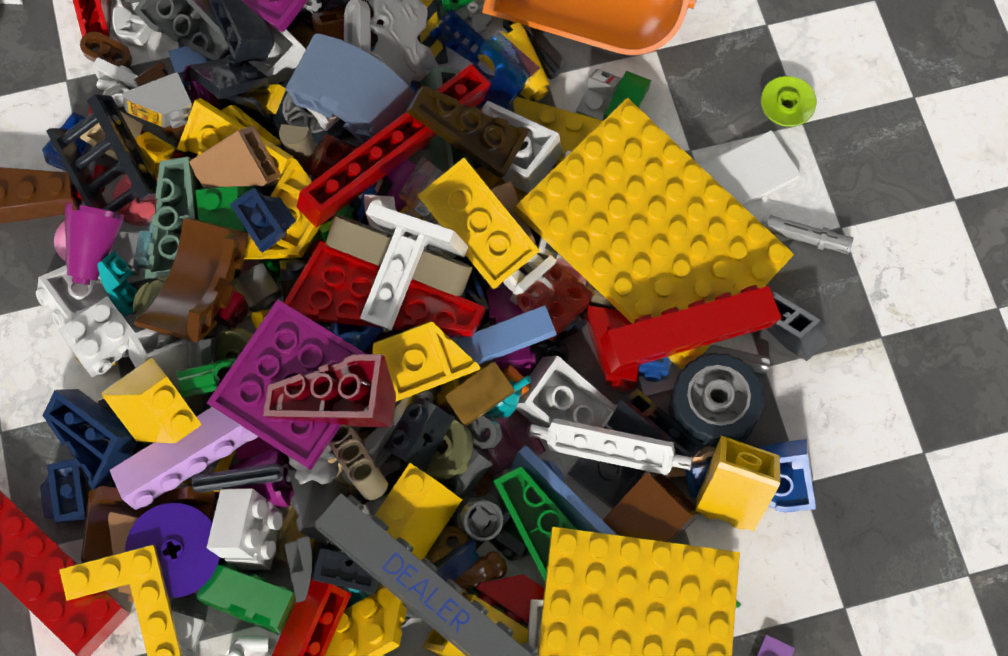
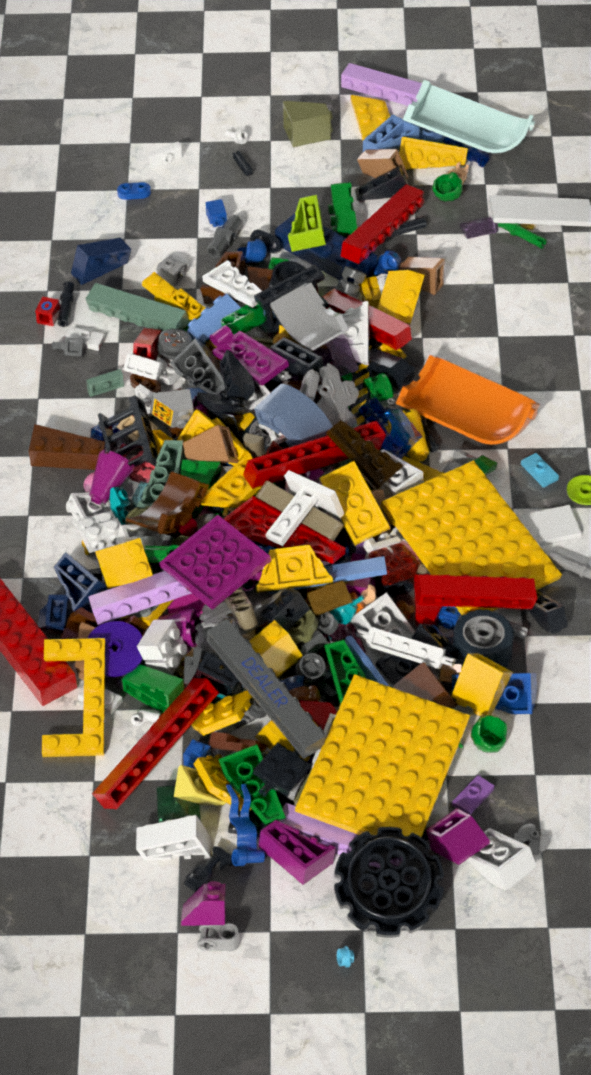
camera: 15 degrees right, 20 degrees down
black axle [192,463,283,493] -> none
dark blue slope [230,188,296,253] -> none
dark red wedge [263,354,396,427] -> none
none -> sand green plate [86,369,124,397]
none -> white plate [123,353,162,380]
none -> light nougat piece [361,585,376,607]
none -> clear orange plate [397,600,415,620]
none -> green hair [470,715,507,753]
none -> medium azure plate [521,453,559,488]

